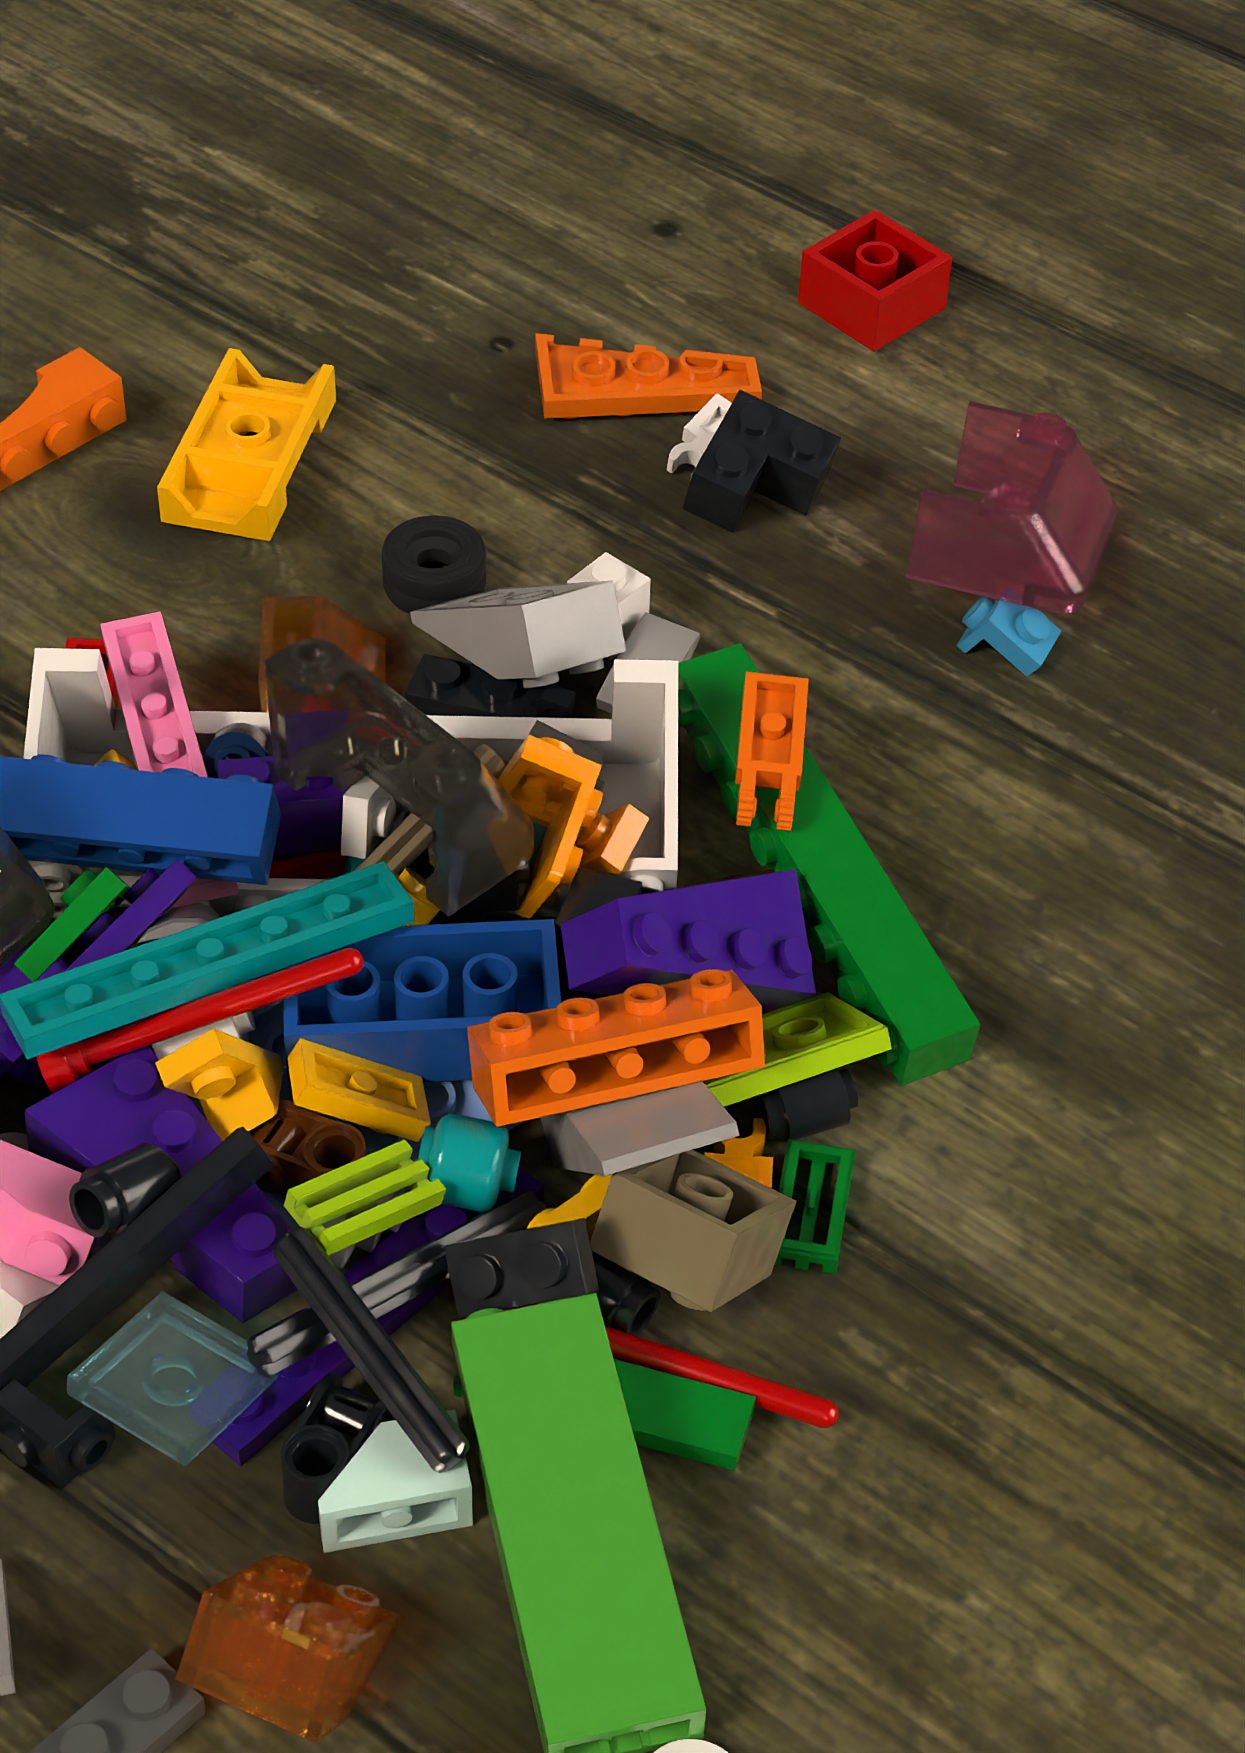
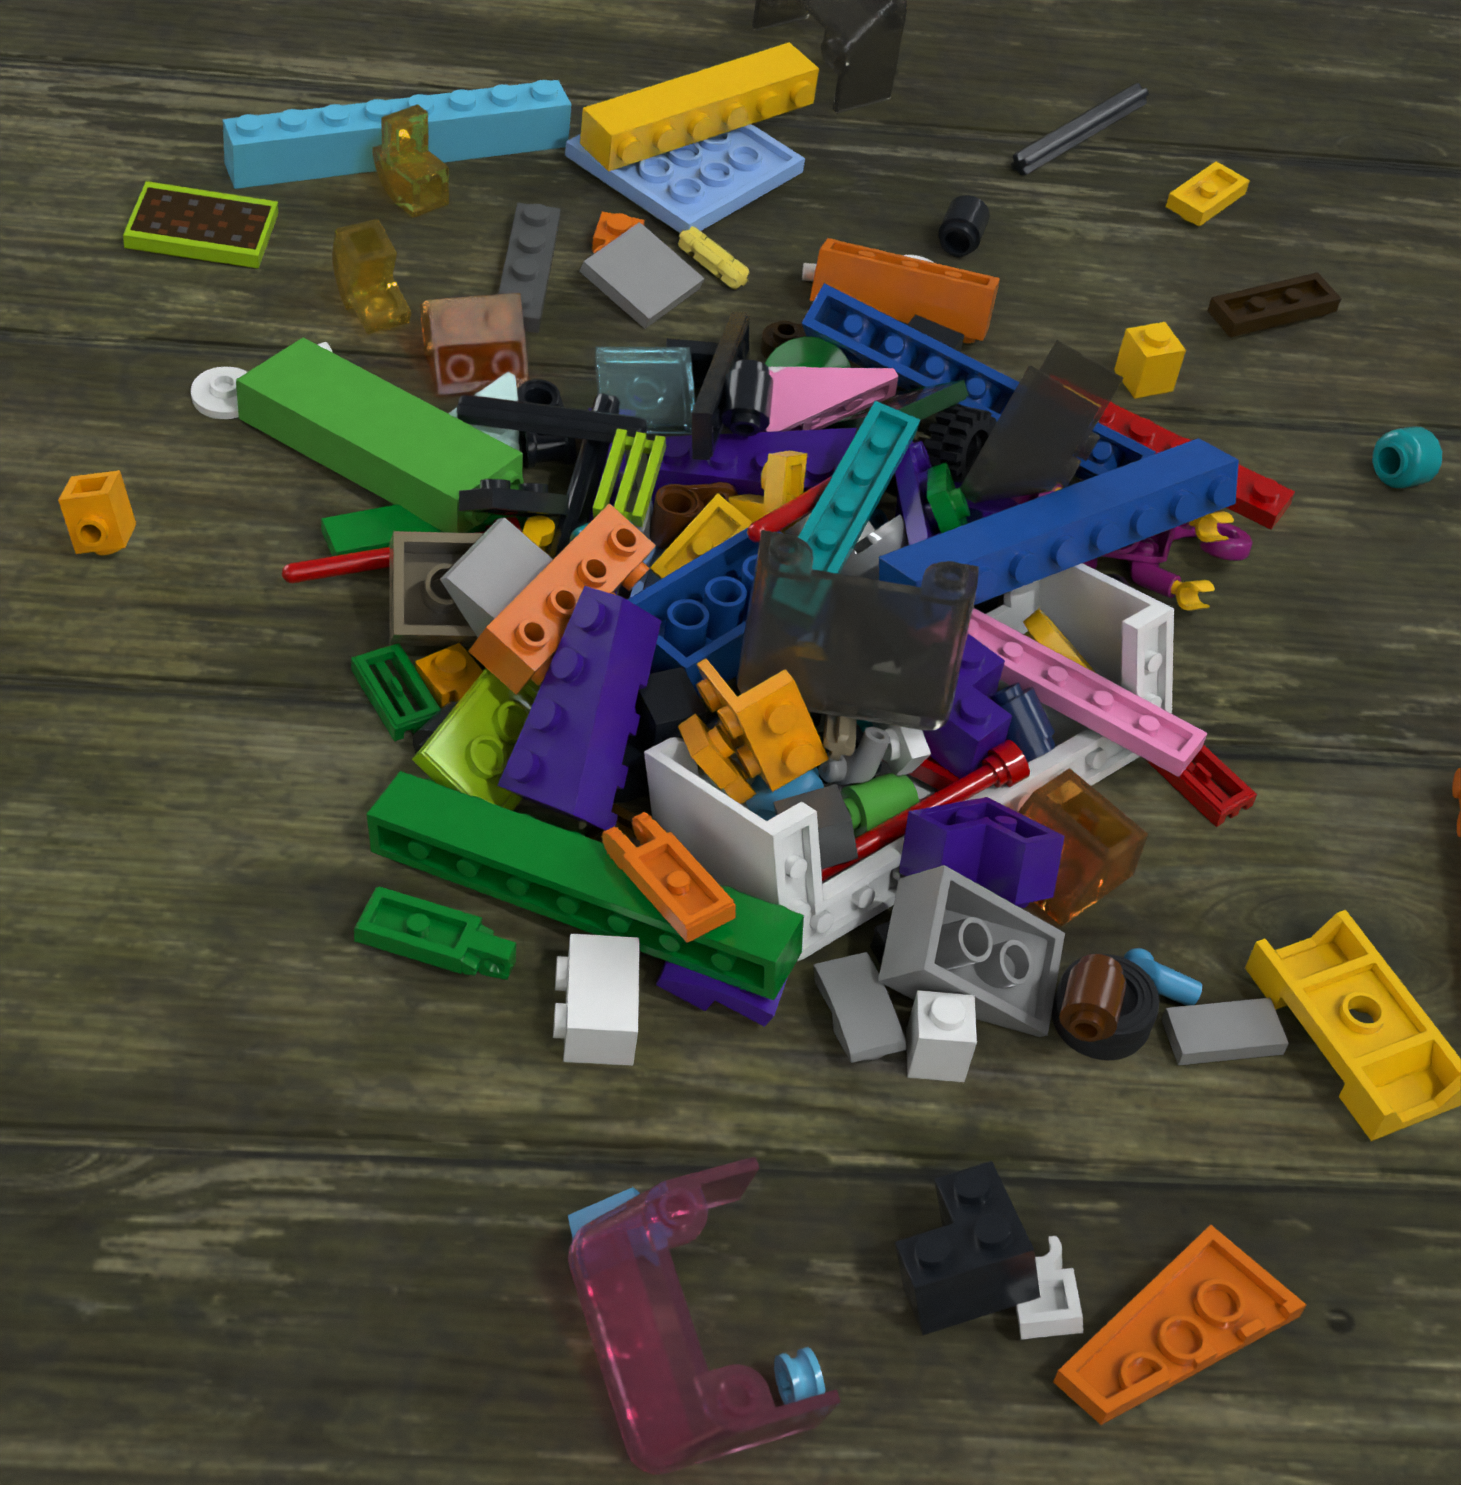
camera: 135 degrees right, 0 degrees up
none -> light orange brick [58,470,136,555]
none -> green hinge [354,886,517,980]
none -> white brick [553,934,639,1066]
none -> medium azure bush [774,1347,825,1412]
none -> dark purple brick [899,797,1065,908]
none -> reddish brown brick [1059,954,1127,1042]
none -> dark azure arm [1124,948,1202,1006]
none -> light grey tile [1161,998,1289,1065]

